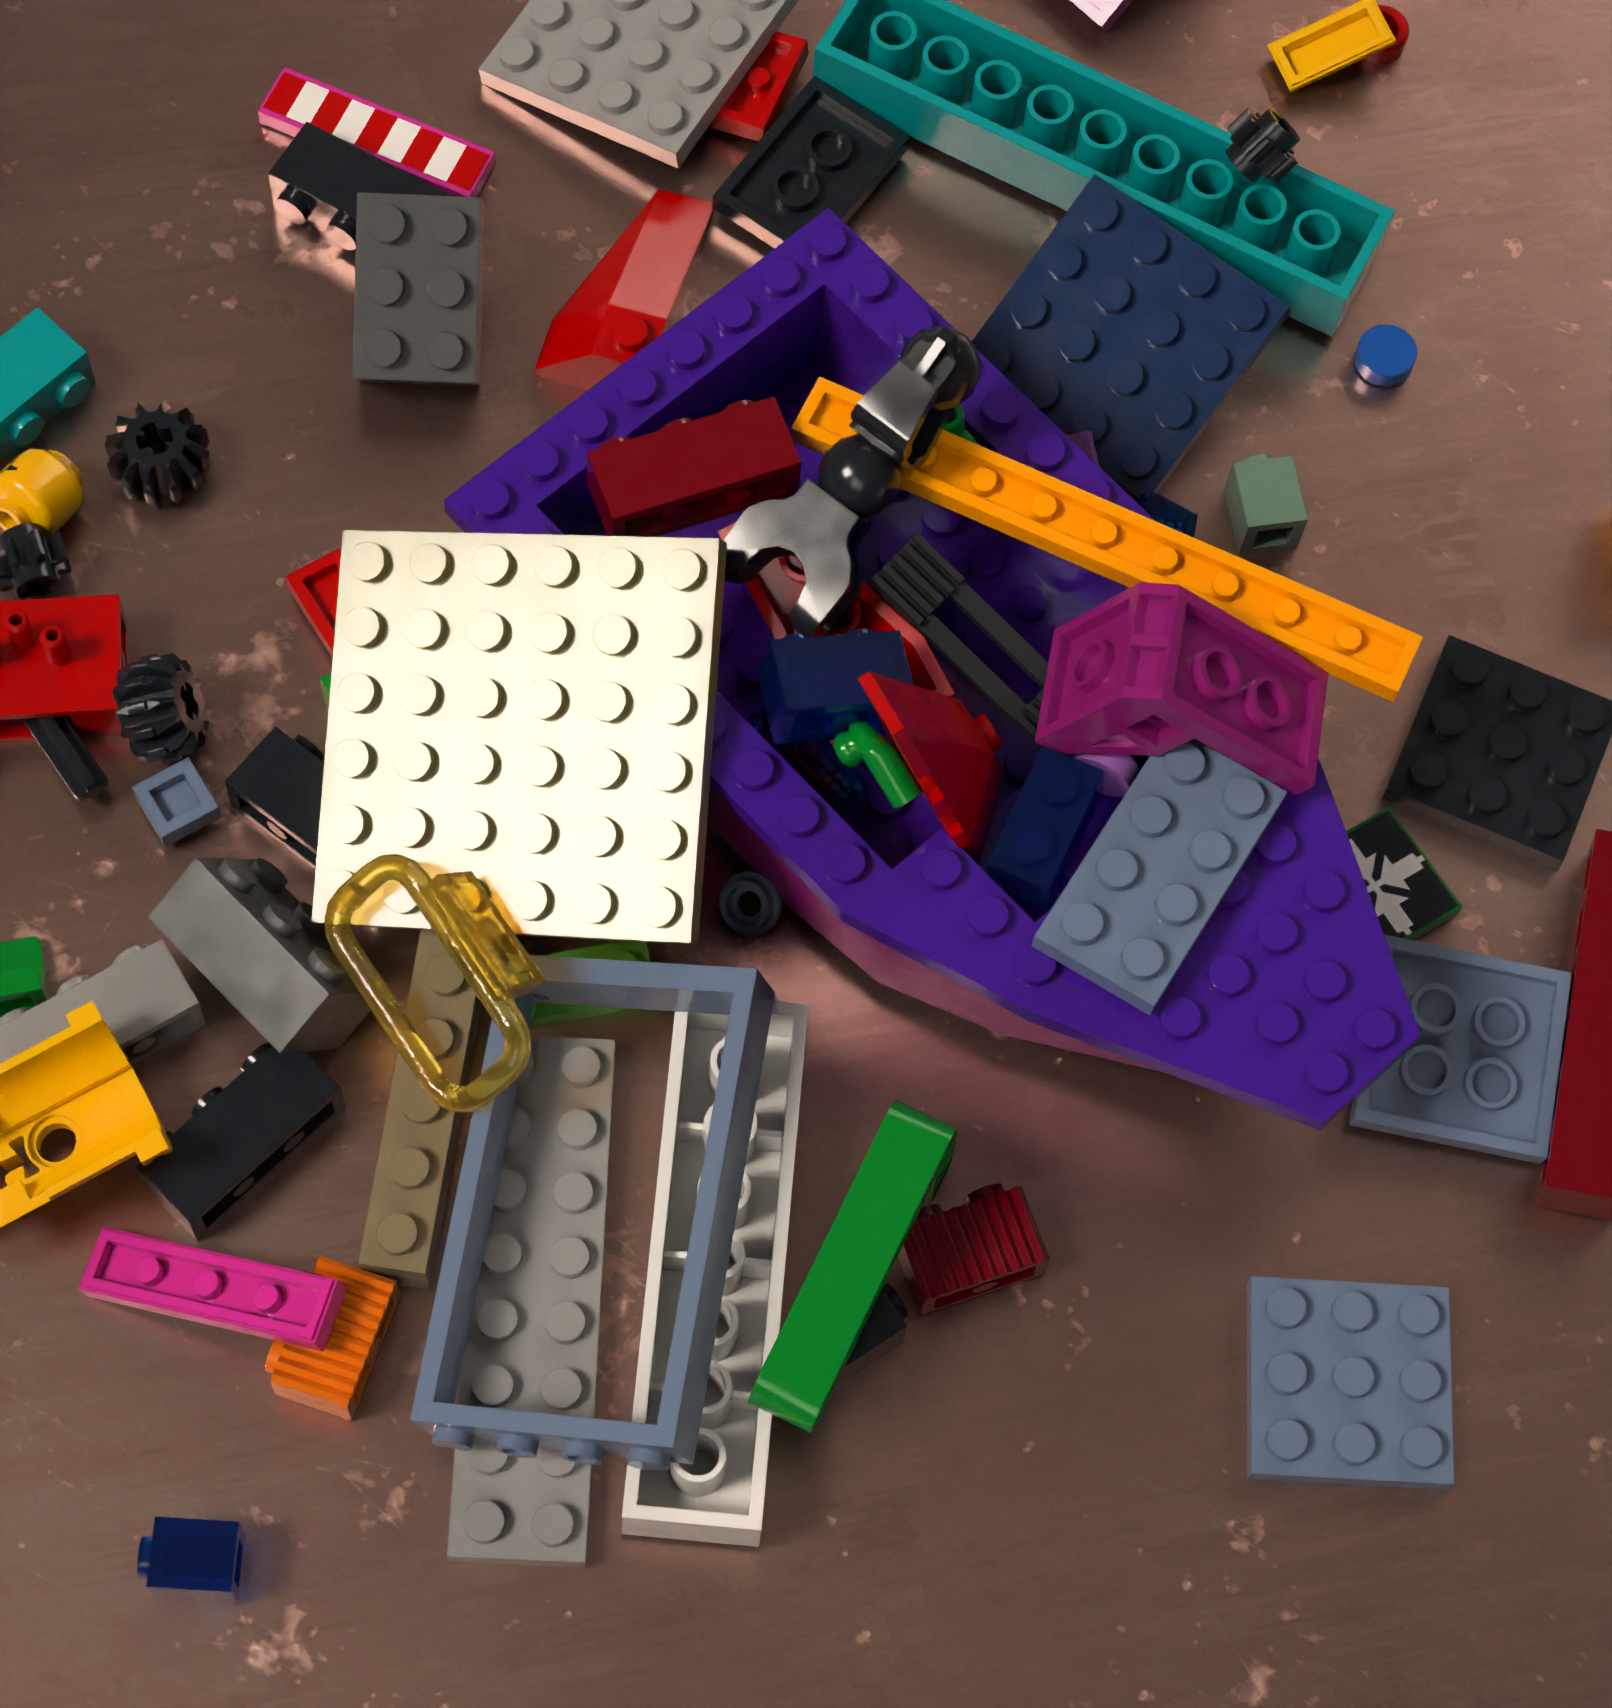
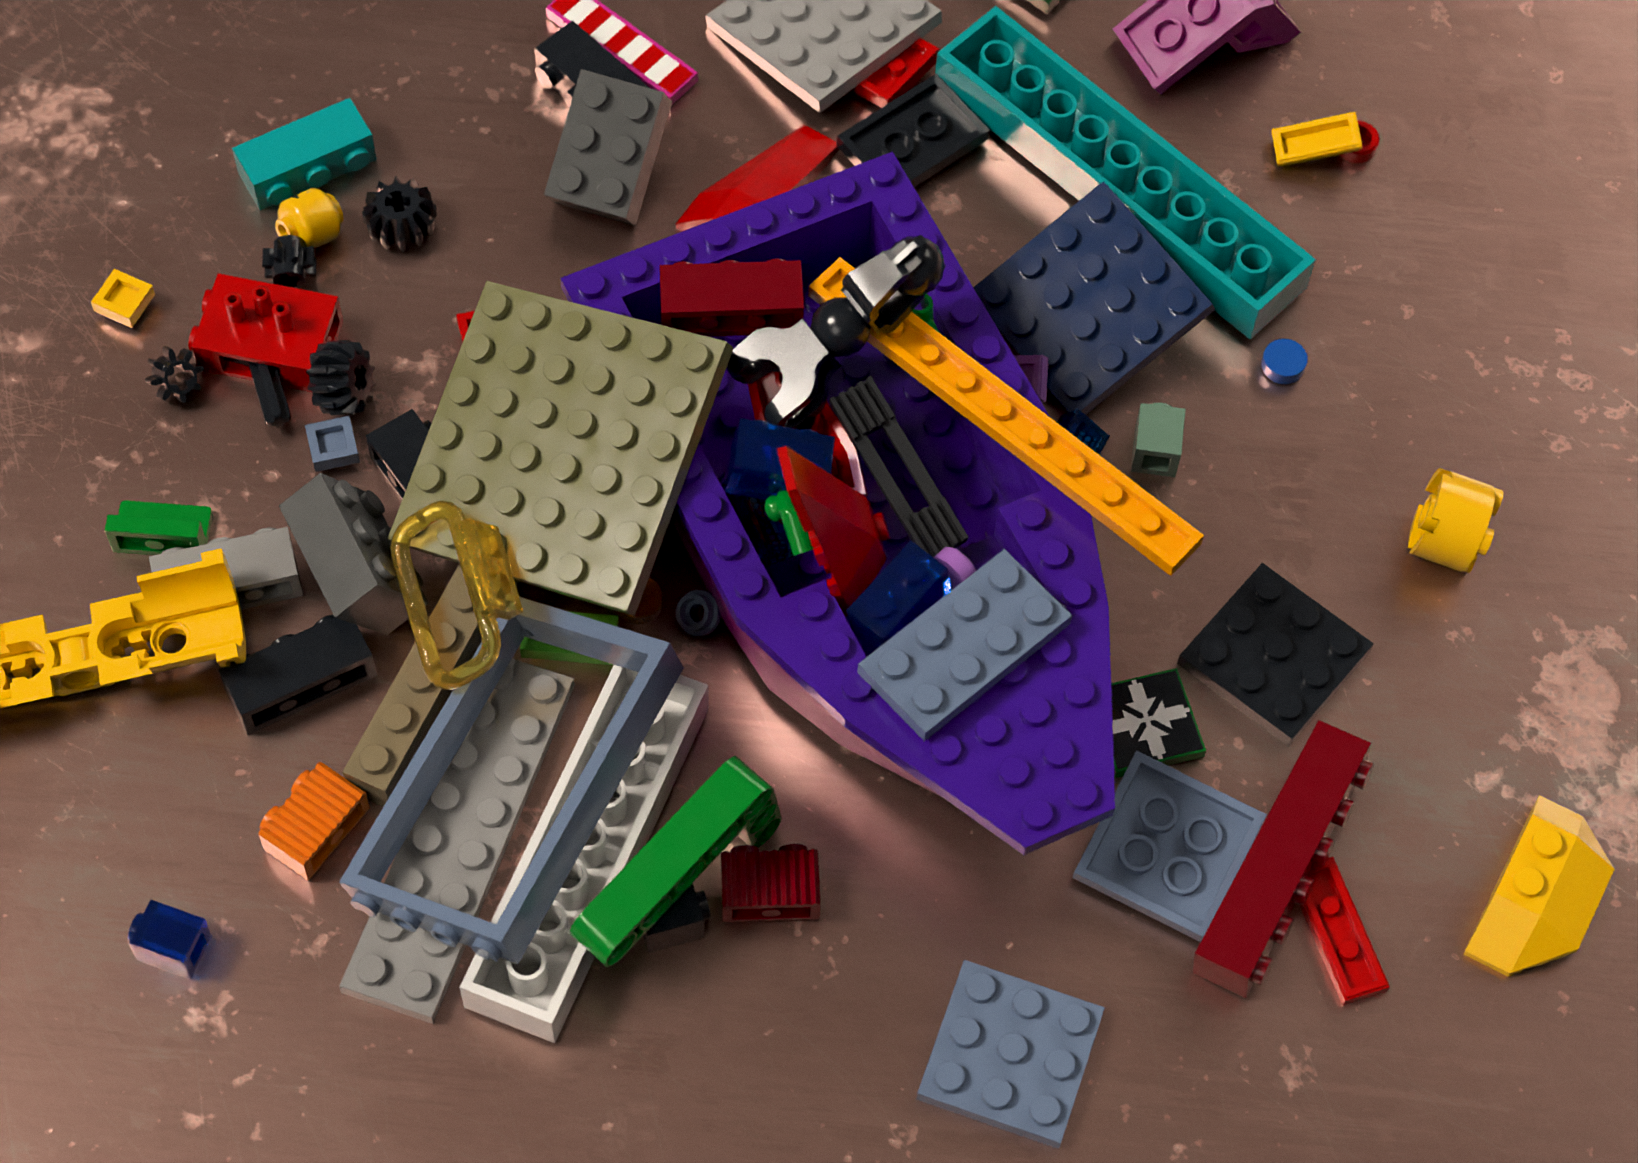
camera: 20 degrees right, 5 degrees down
dark pink tile [78,1227,347,1352] -> none
magenta bracket [1035,582,1329,795] -> none
black gear [1225,108,1300,183] -> none

